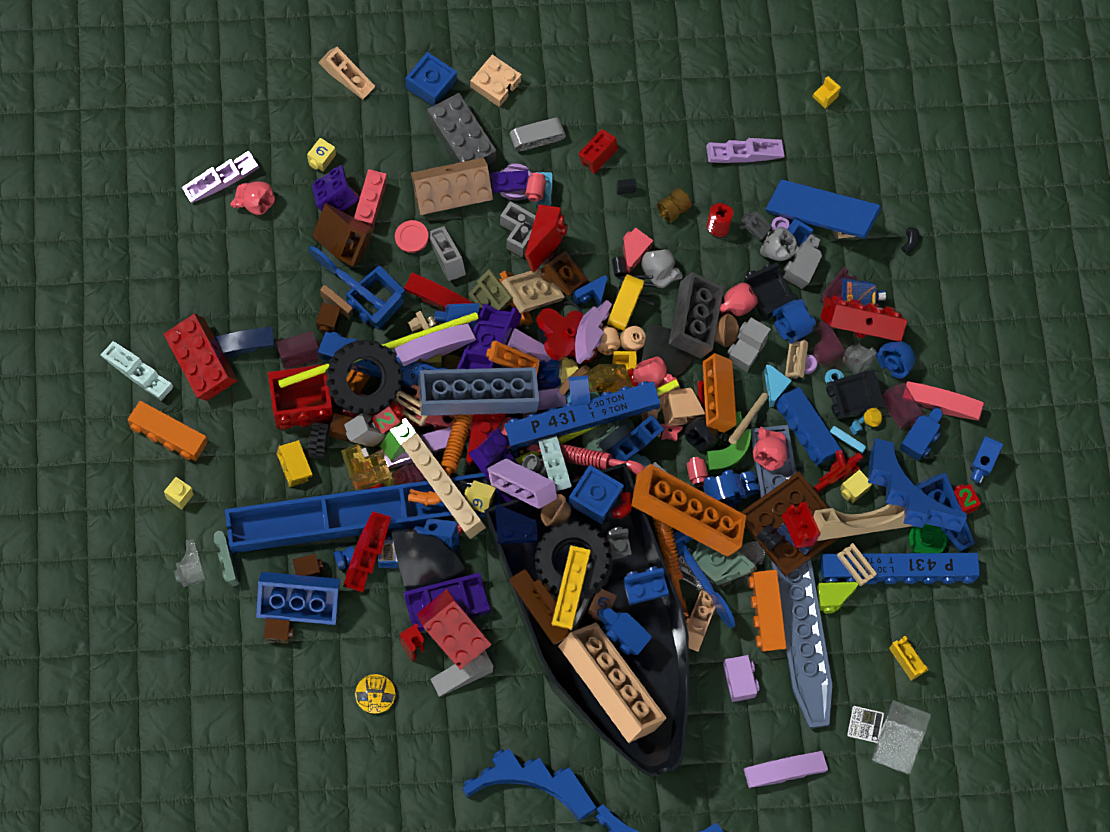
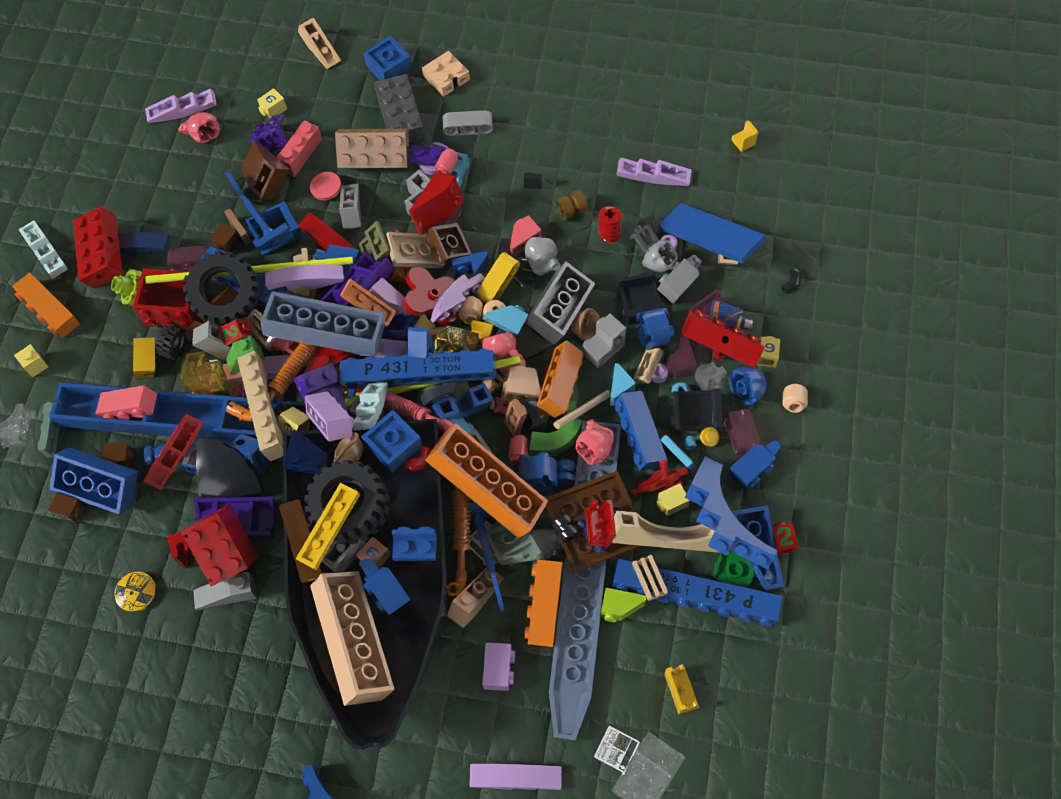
camera: 25 degrees right, 5 degrees down
blue arch [462,749,596,822] -> none
red hinge [578,129,618,174] -> none
dark grey bracket [607,527,632,560] -> none
coral piece [719,282,758,317] -> none
blue panel [788,218,814,246] -> none
coral slope [902,381,984,421] -> none
blue torso [970,436,1003,484] -> none
none -> coral brick [96,386,157,420]
none -> lime plant [111,269,142,306]
none -> medium azure slope [482,305,528,337]
none -> nougat plate [503,398,527,436]
none -> light yellow brick [757,336,780,368]
none -> light nougat head [783,384,808,413]

